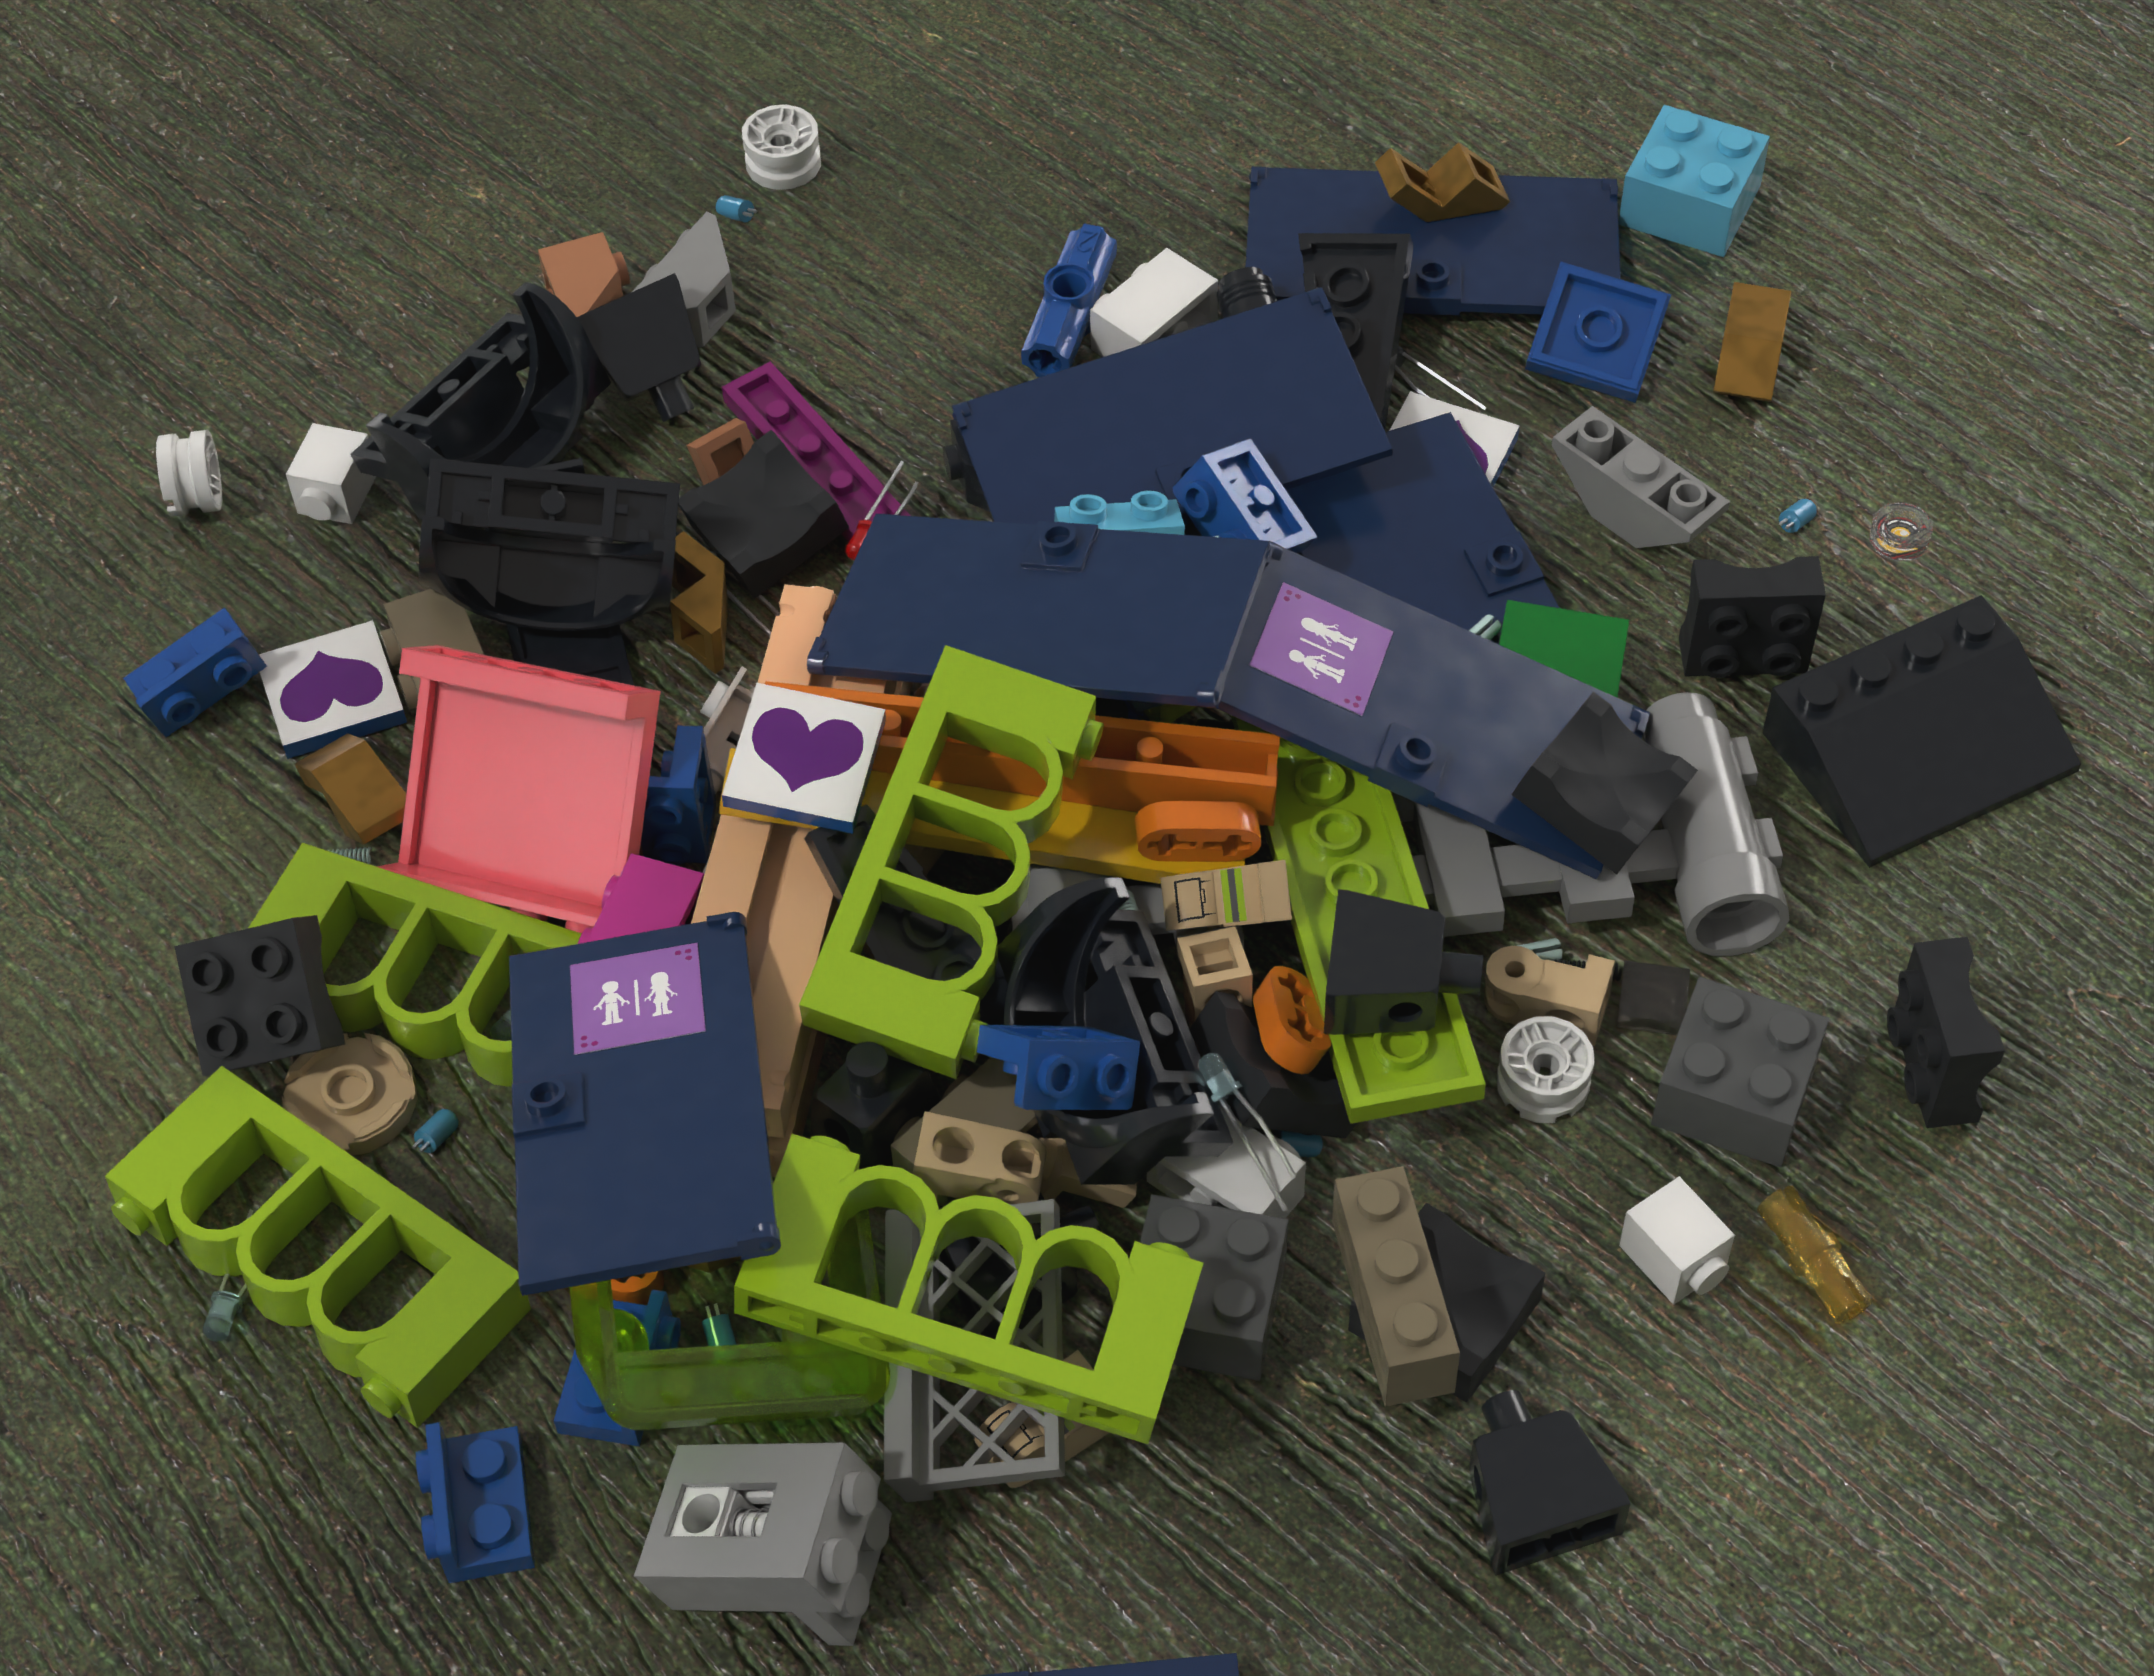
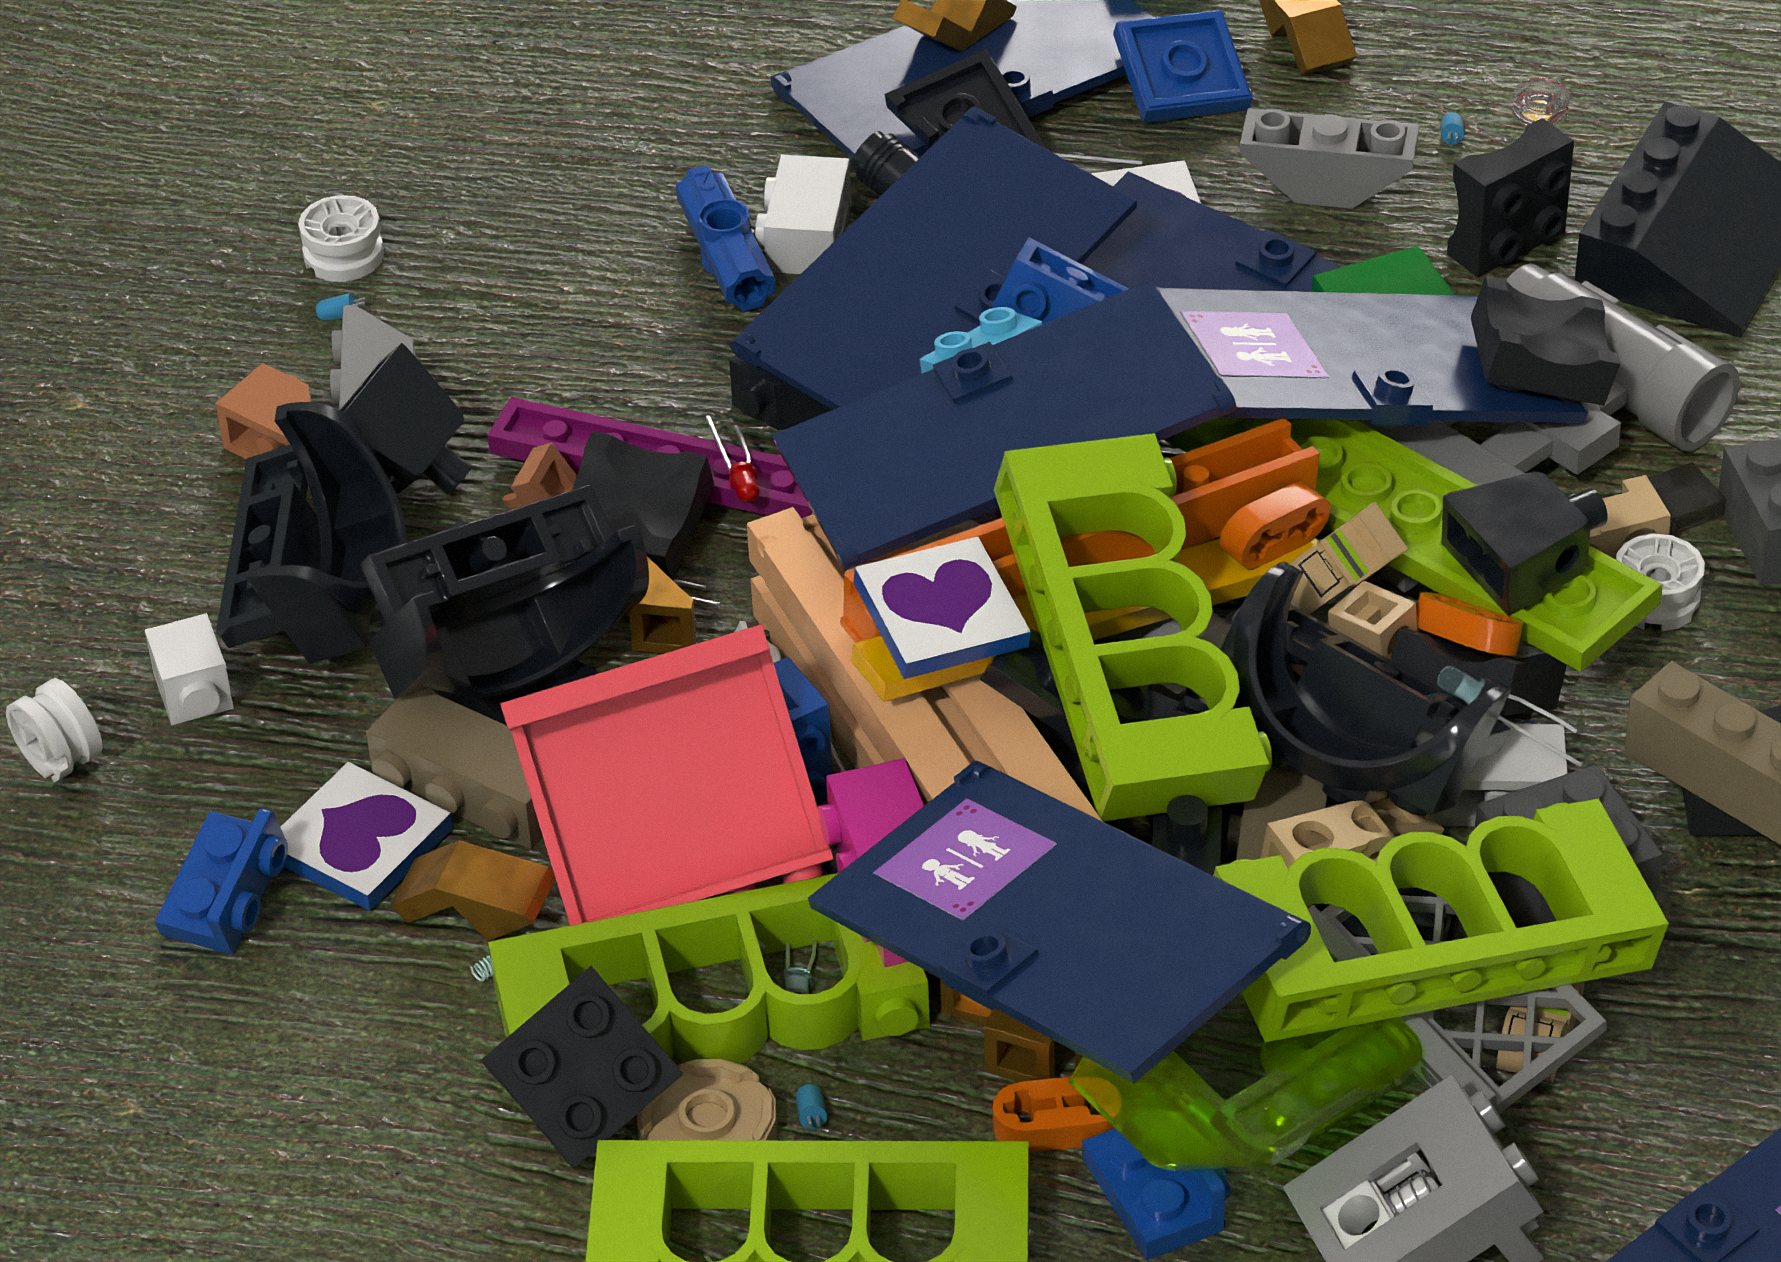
camera: 35 degrees left, 10 degrees down
blue bracket [977,1025,1140,1110] -> none

